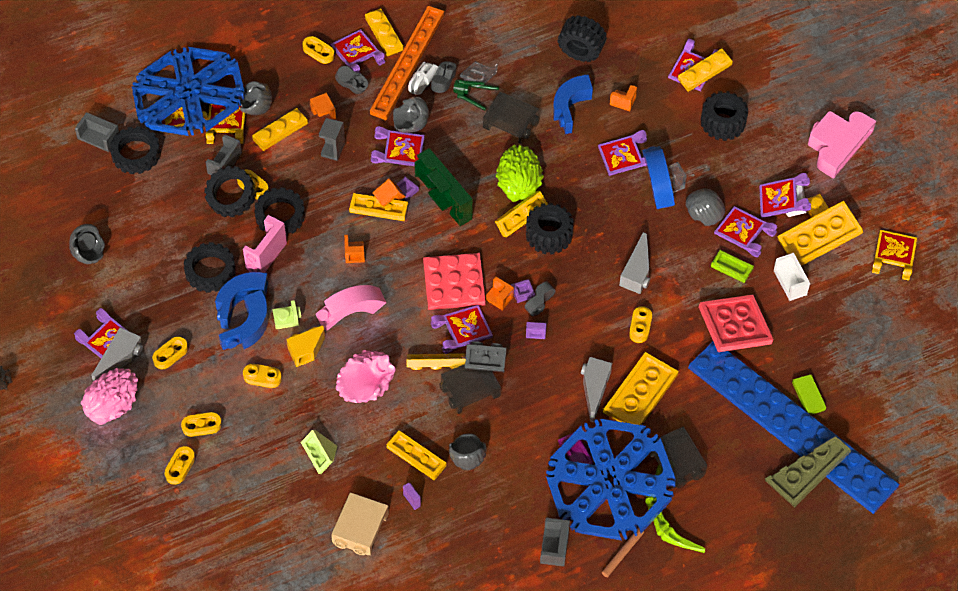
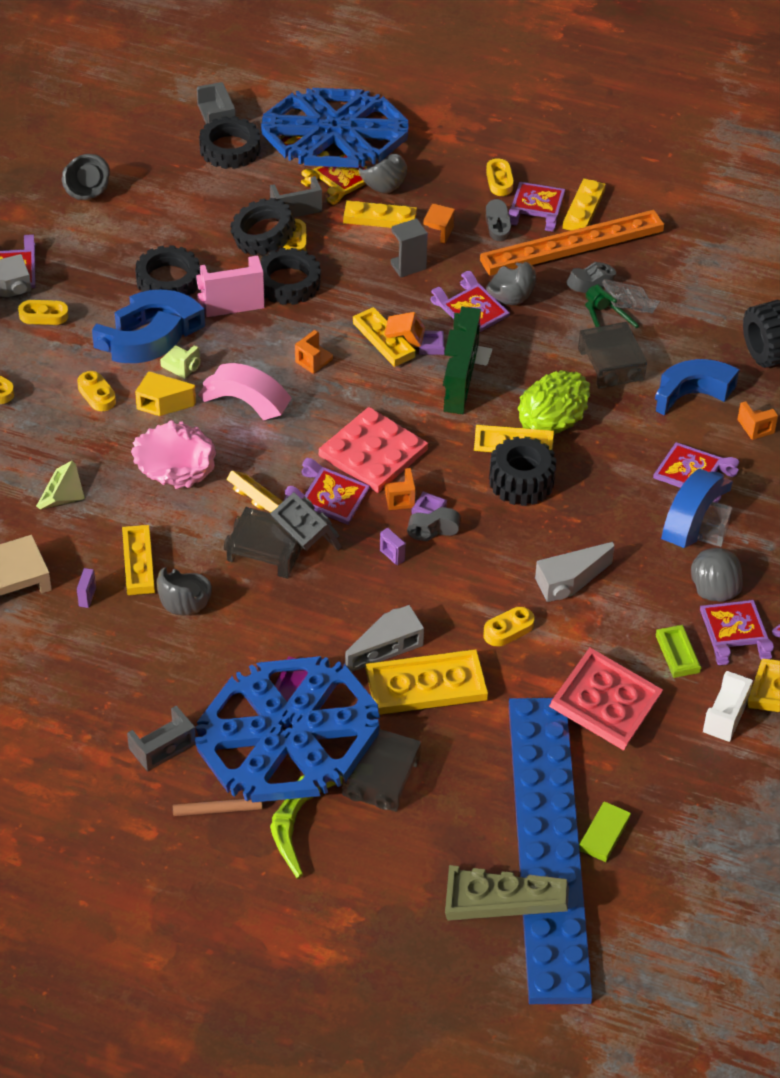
camera: 45 degrees right, 10 degrees down
white arm [408,62,438,95] -> none

